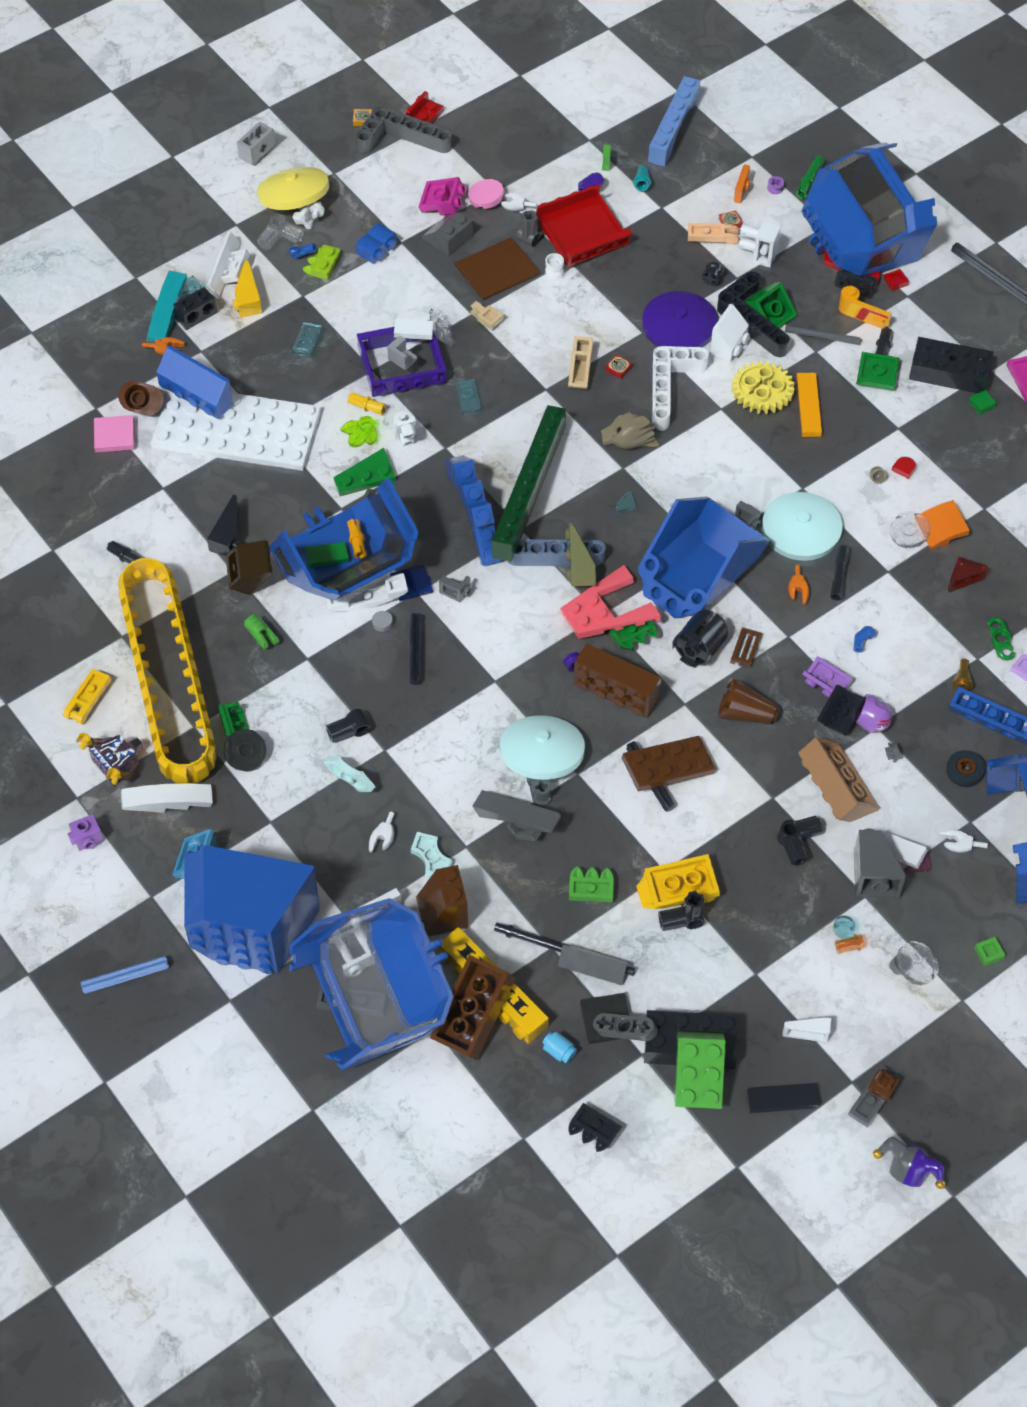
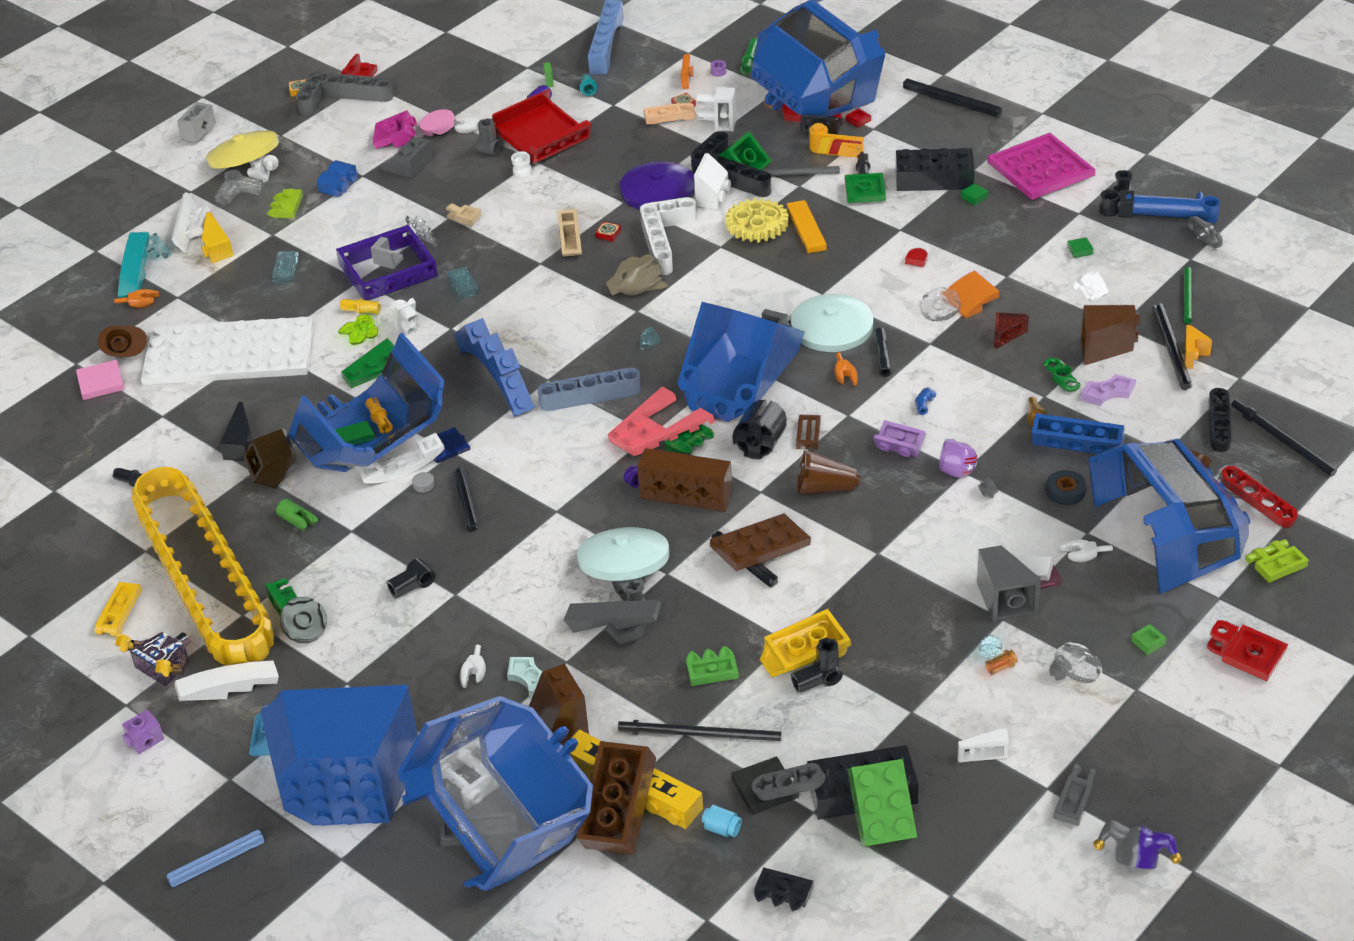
camera: 10 degrees left, 15 degrees down
slope [157,345,233,419] -> none
black brick [173,287,217,330] -> none
blue arm [289,243,317,259] -> none
light aqua tile [323,756,375,792] -> none
white tile [394,319,434,340] -> none
dark grey bracket [439,575,472,603] -> none
reddish brown piece [455,237,540,300] -> none
dark green brick [492,405,566,562] -> none
dark grey tile [557,944,628,985] -> none
olive slope [565,523,596,586] -> none
black wheel [701,262,724,286] -> none
black tile [747,1083,819,1113] -> none
black piece [777,815,822,866] -> none
medium nougat slope [798,737,880,822] -> none
black bracket [817,684,866,736] -> none
reddish brown tile [867,1069,899,1102] -> none
dark tan hinge [869,466,886,483] -> none

